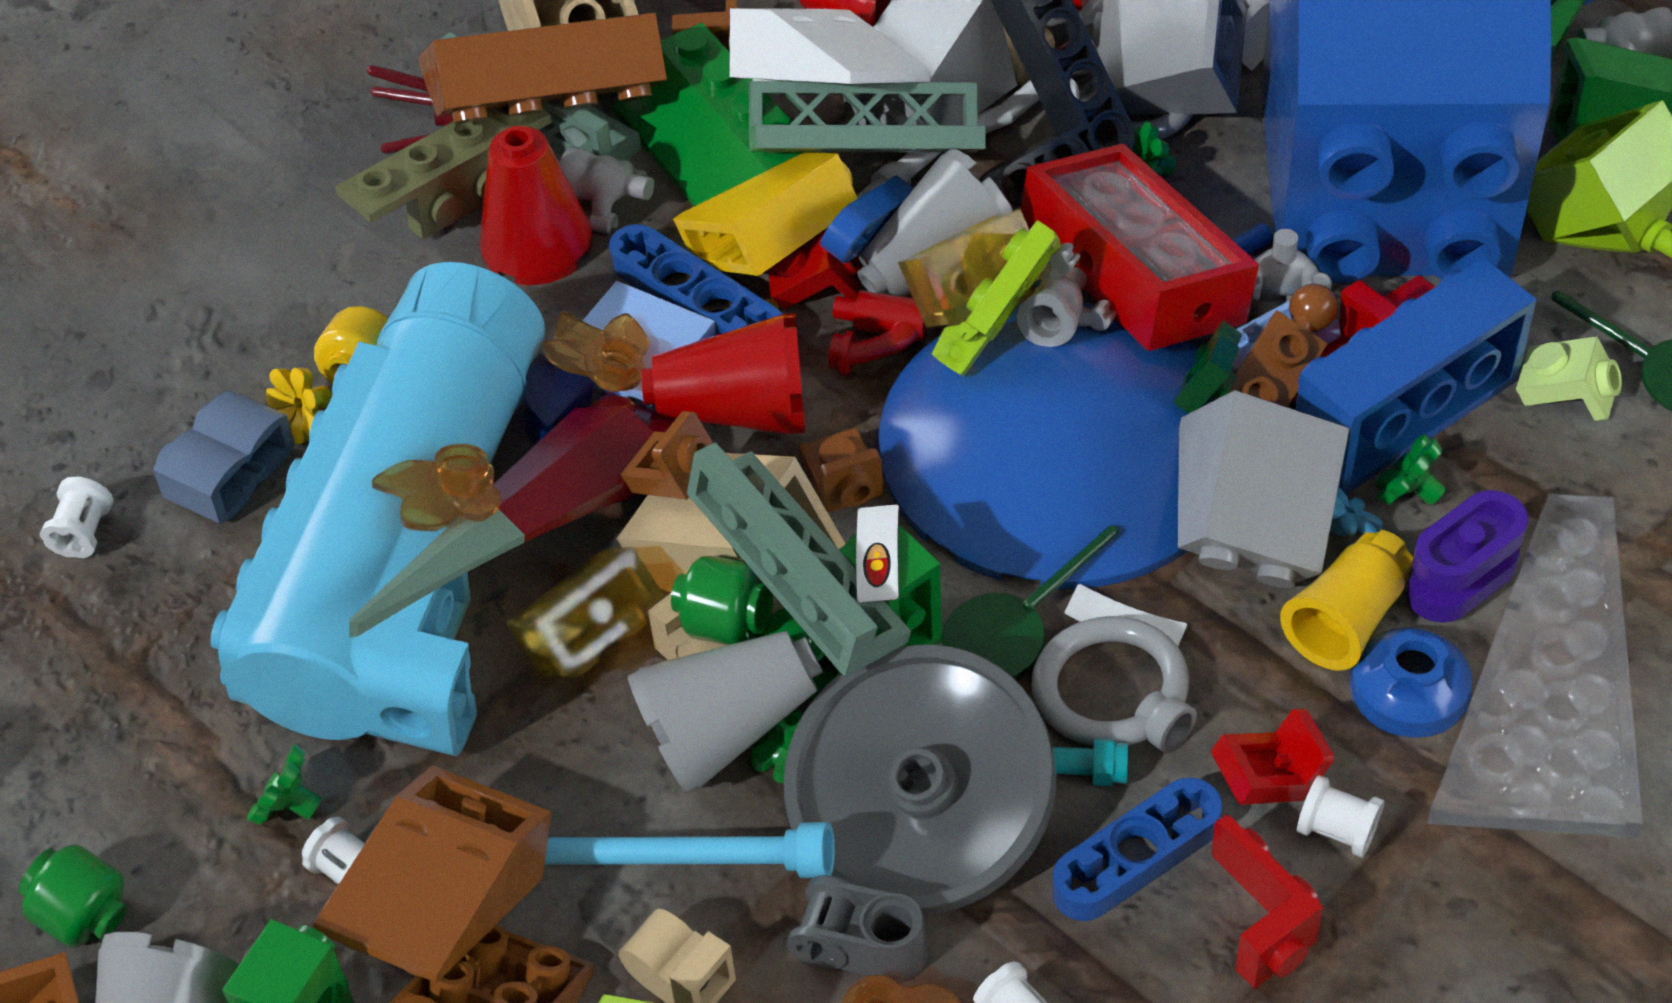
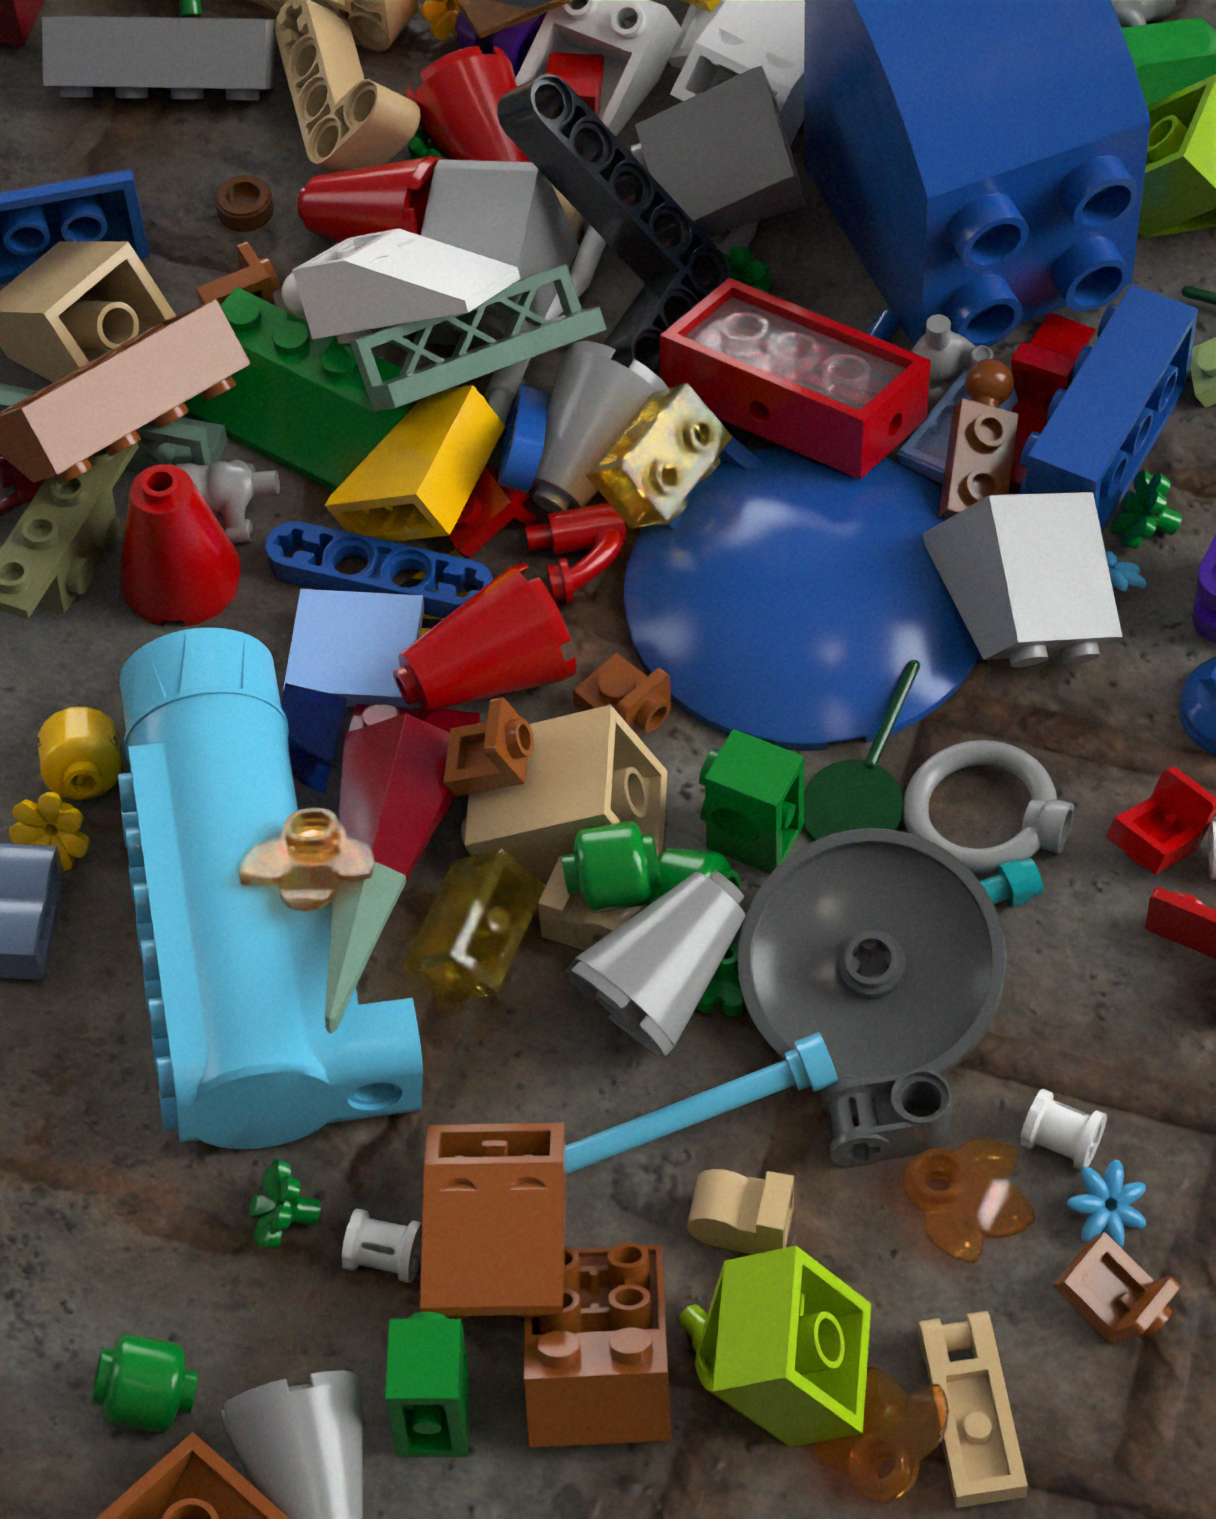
camera: 25 degrees left, 5 degrees up
clear orange plate [539,311,650,392] -> none
sand green fence [687,442,911,677] -> none
white sticker [856,505,899,603] -> none
lime hinge [932,220,1061,377] -> none
light grey piece [1016,243,1117,347] -> none
blue beam [1052,778,1222,921] -> none
white sticker [1065,584,1187,646] -> none
dark green plate [1173,320,1242,414] -> none
yellow plant [1280,530,1413,671] -> none

